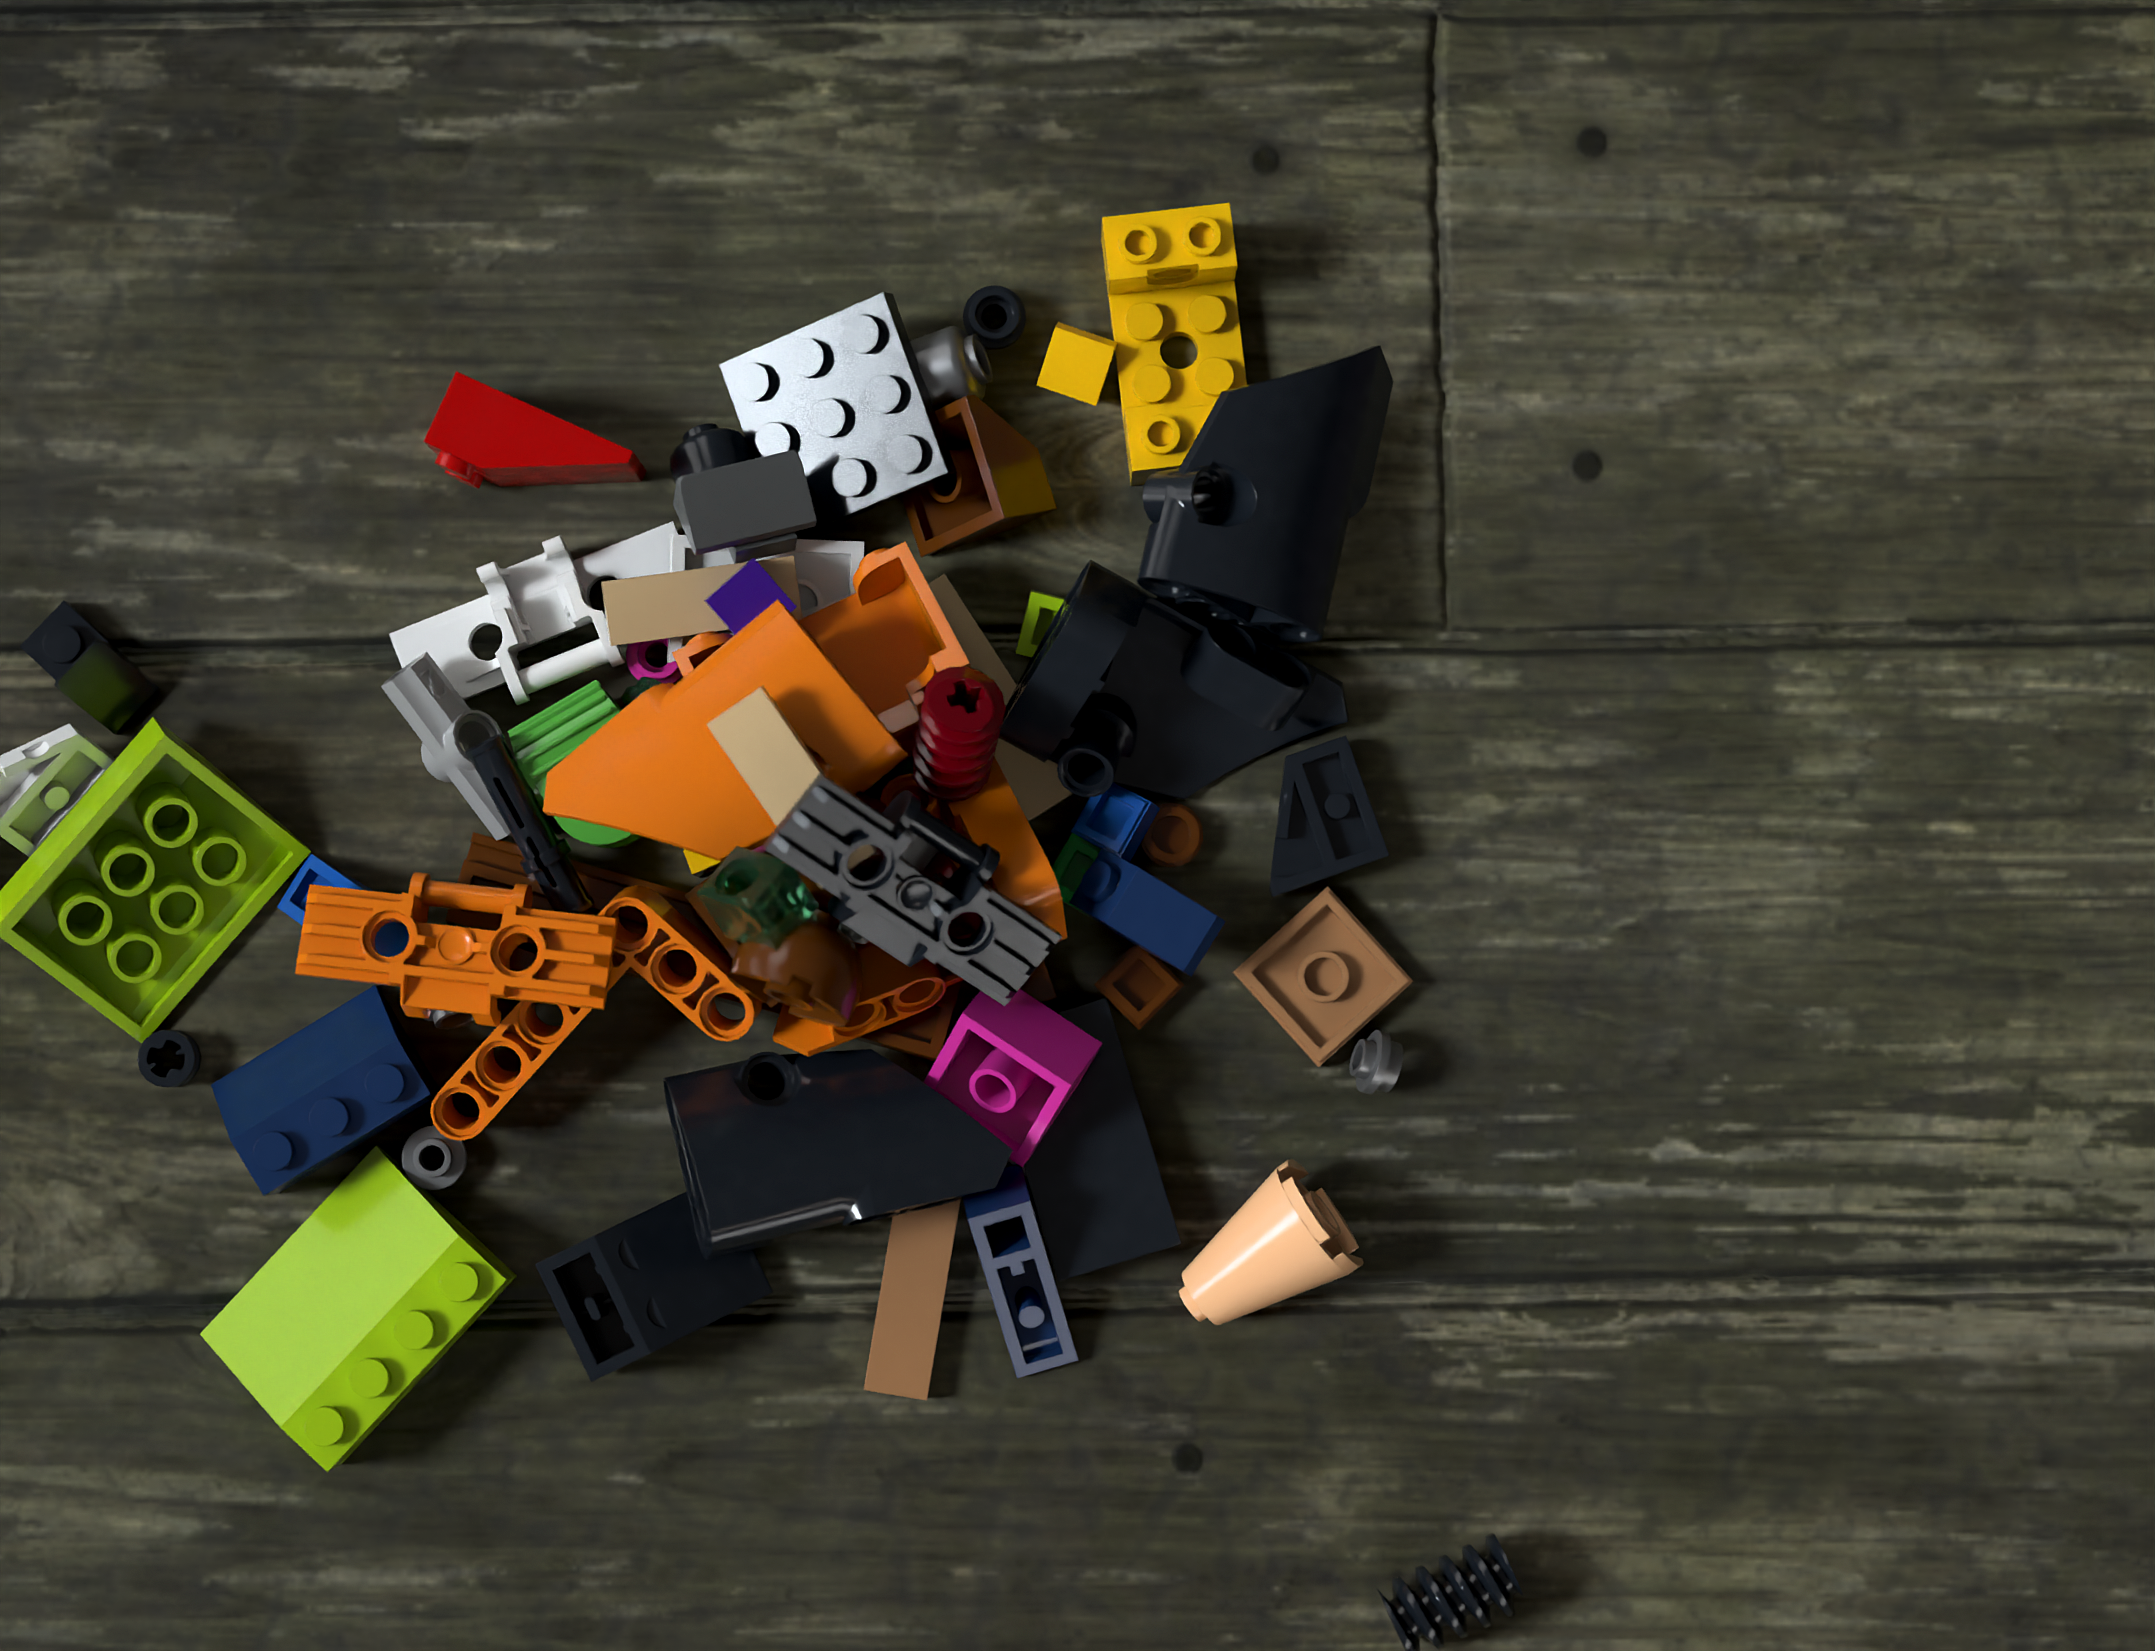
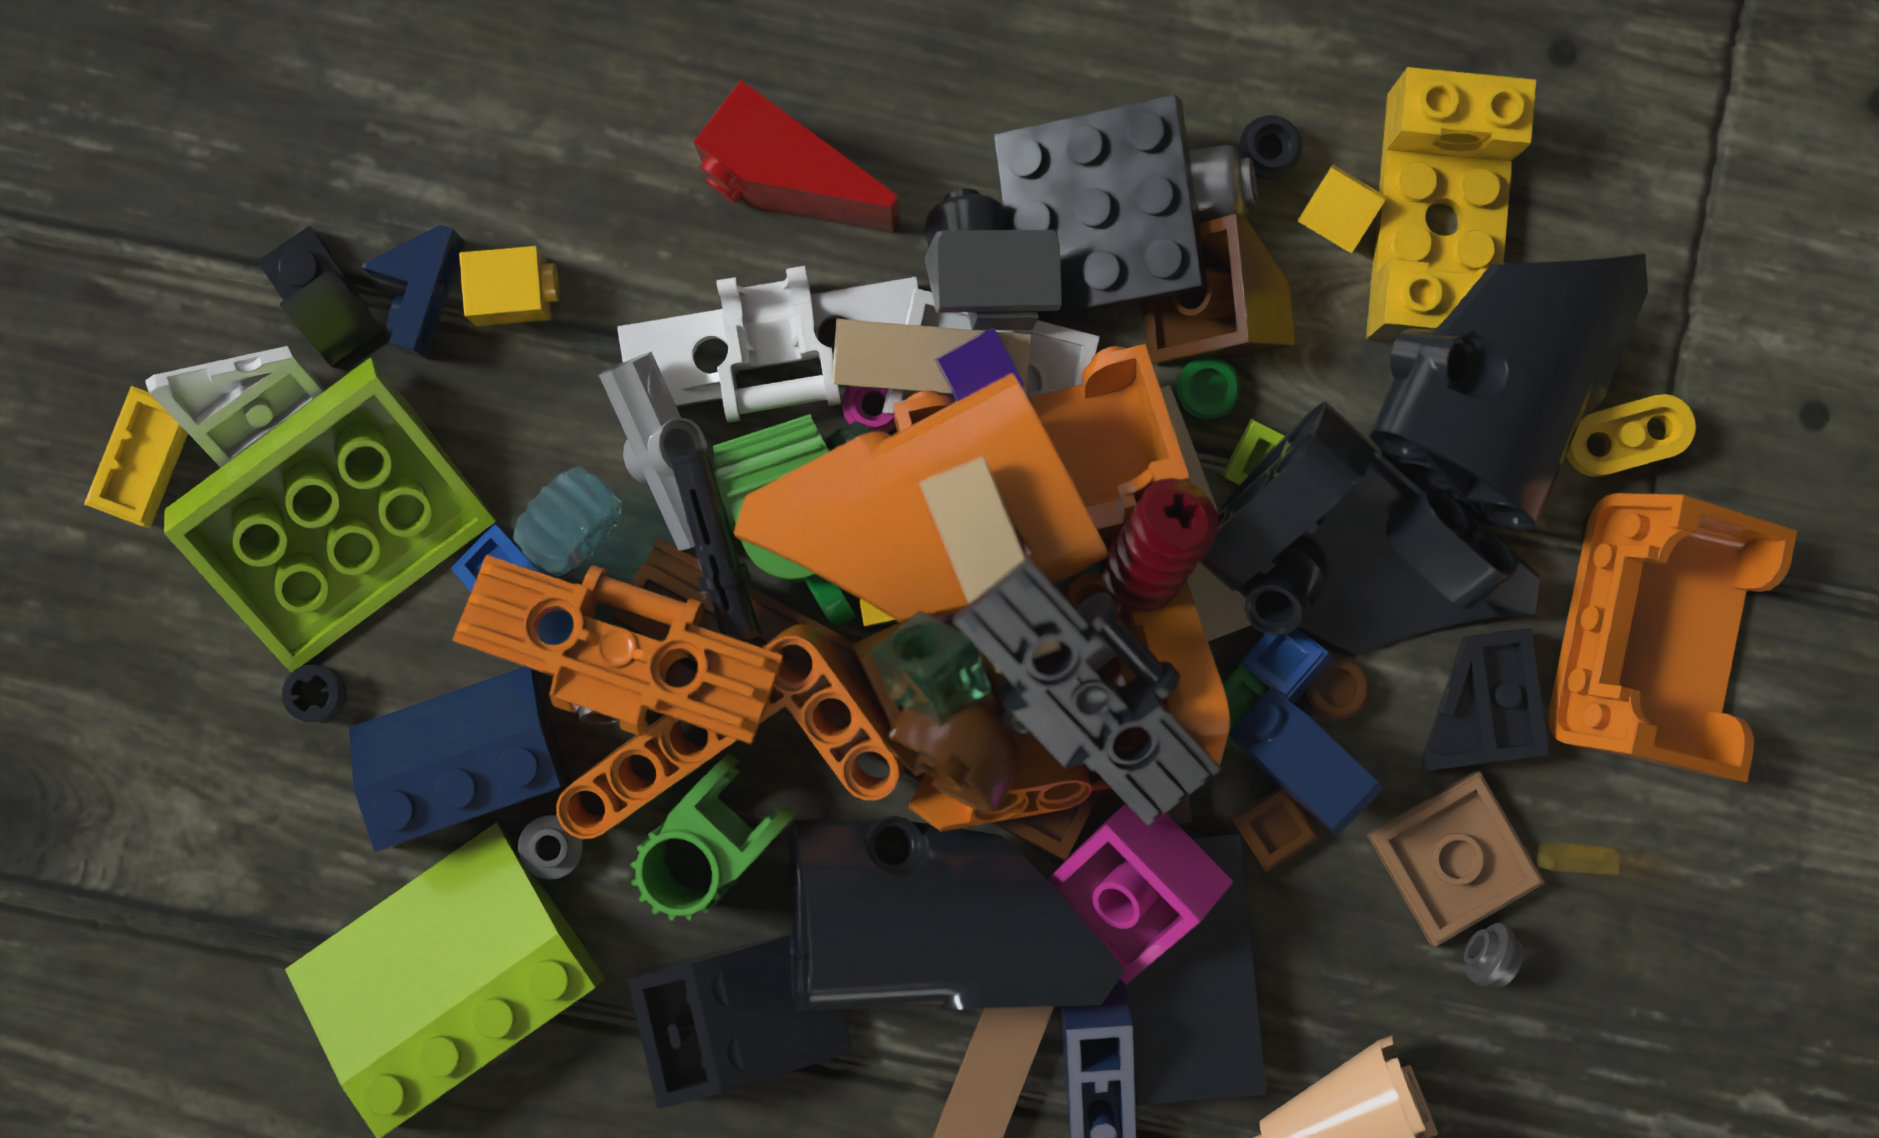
camera: 10 degrees right, 0 degrees up
none -> dark blue slope [361,225,465,359]
none -> yellow brick [459,246,560,326]
none -> clear light blue gear [513,466,623,577]
none -> bright green piece [631,752,797,921]
none -> green tile [804,574,856,628]
none -> green tile [1175,357,1240,422]
none -> clear yellow tile [1537,842,1620,875]
none -> orange windscreen [1548,493,1797,783]
none -> yellow plate [1566,394,1696,477]

